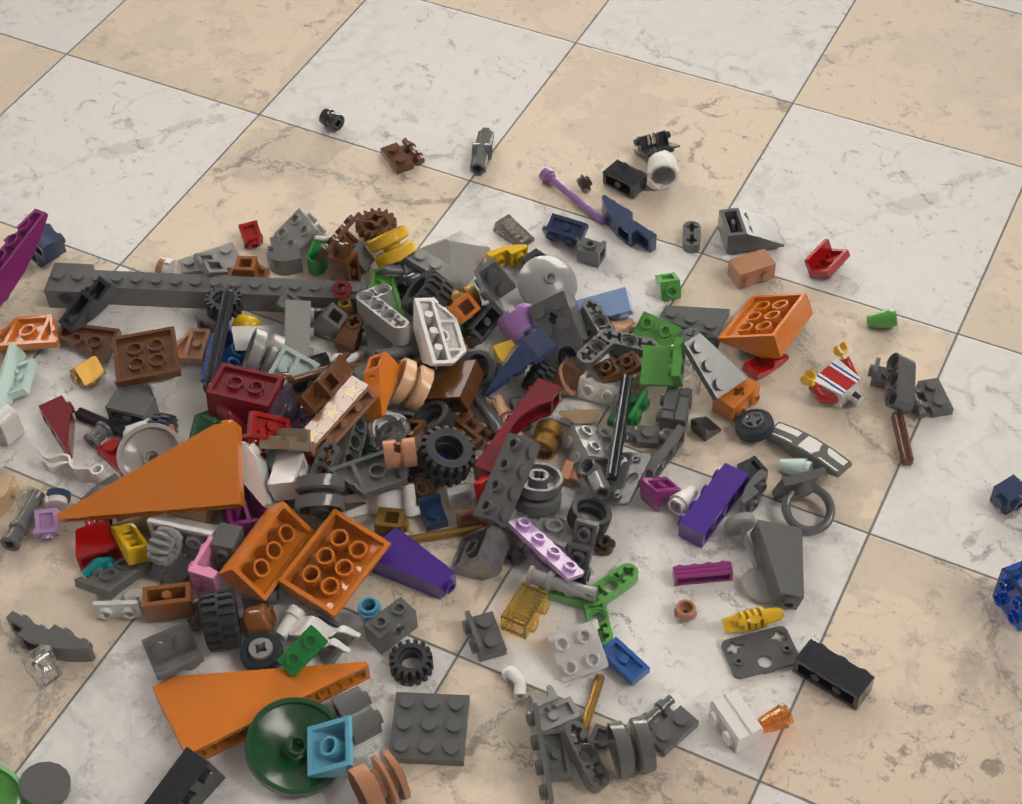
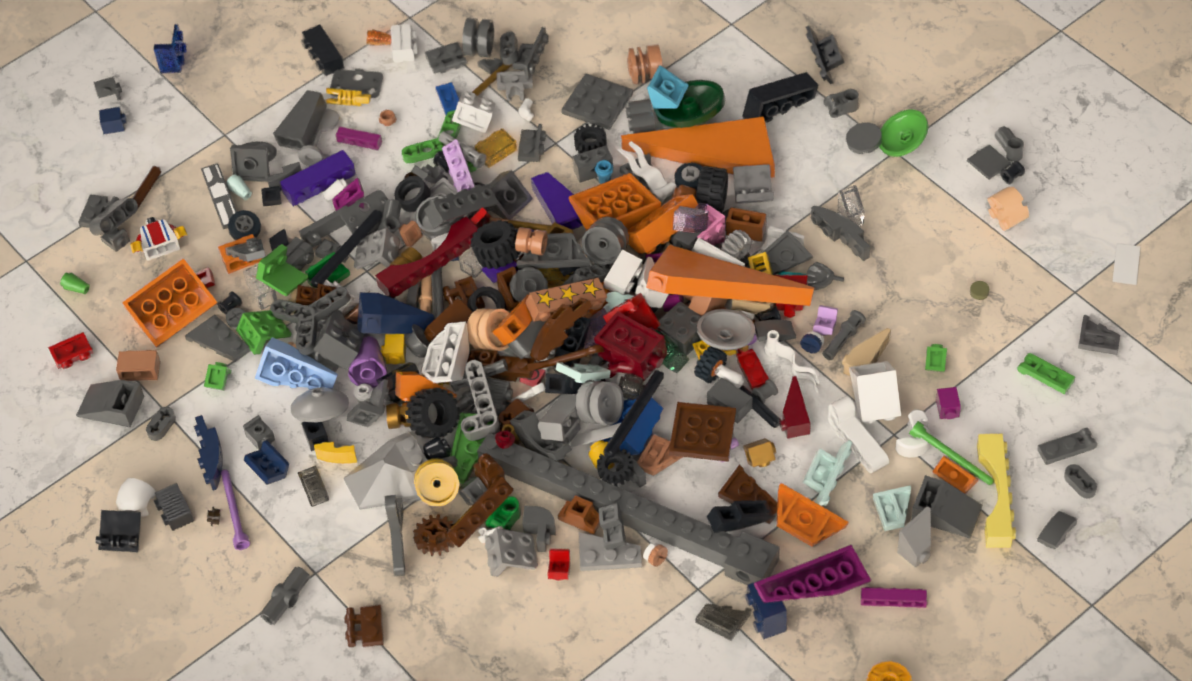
camera: 155 degrees left, 5 degrees up
dark tan bracket [259,428,311,452] -> none
green bracket [276,625,328,677] -> none
tan slope [558,409,601,424] -> none
none -> dark grey piece [385,495,405,577]
none -> brick [673,203,709,233]
none -> clear smoke wing [695,604,752,641]
none -> dark grey piece [806,262,844,290]

